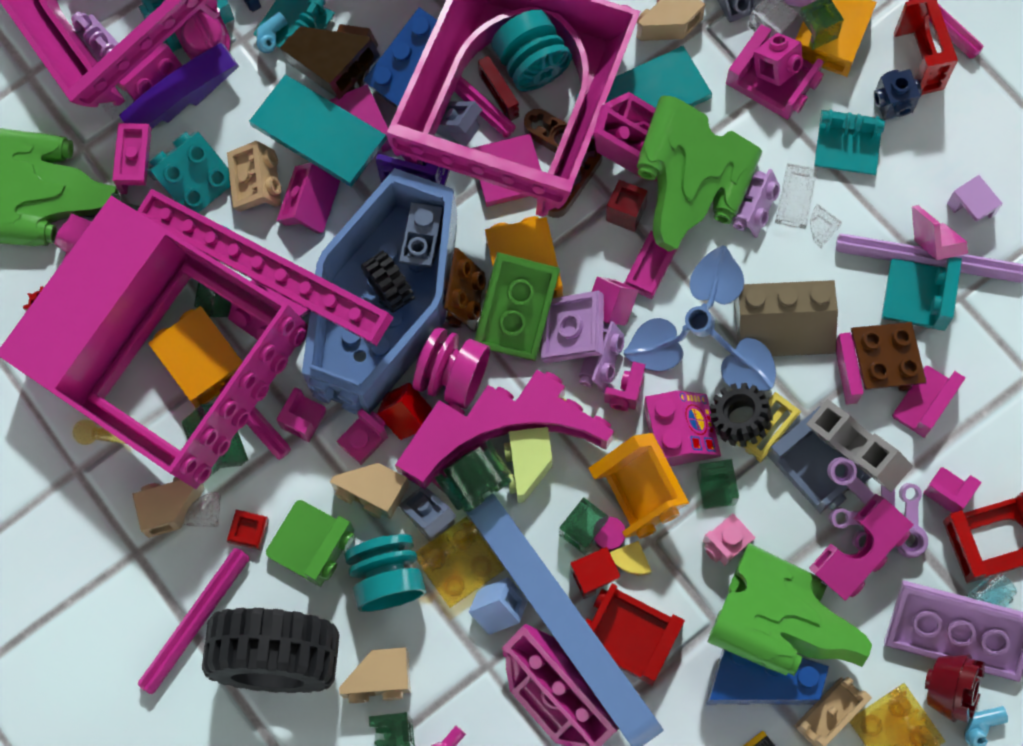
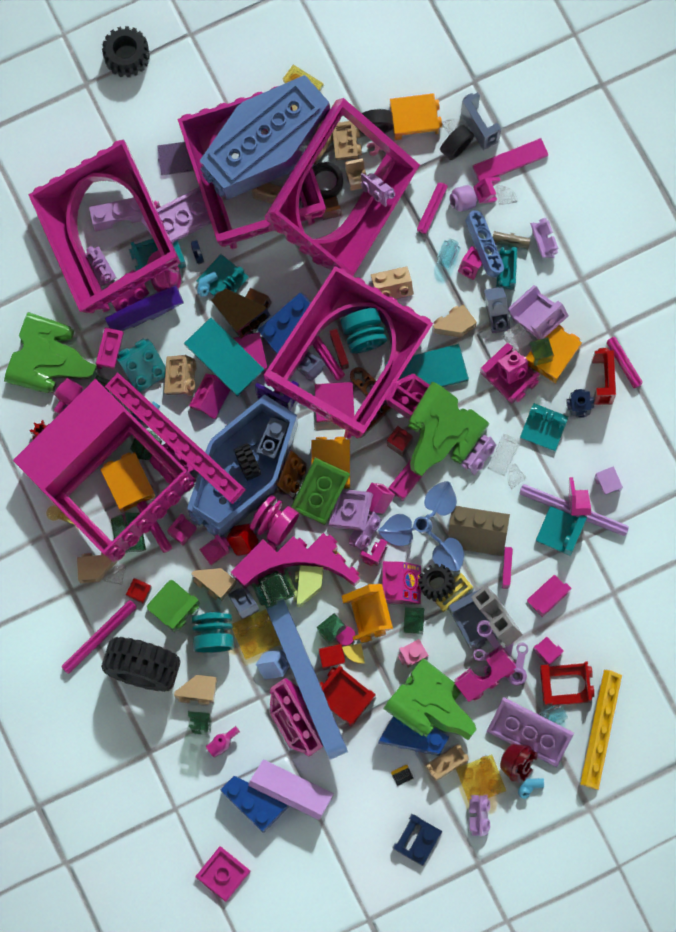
camera: 10 degrees right, 5 degrees up
reddish brown hinge [851,322,927,392] -> none

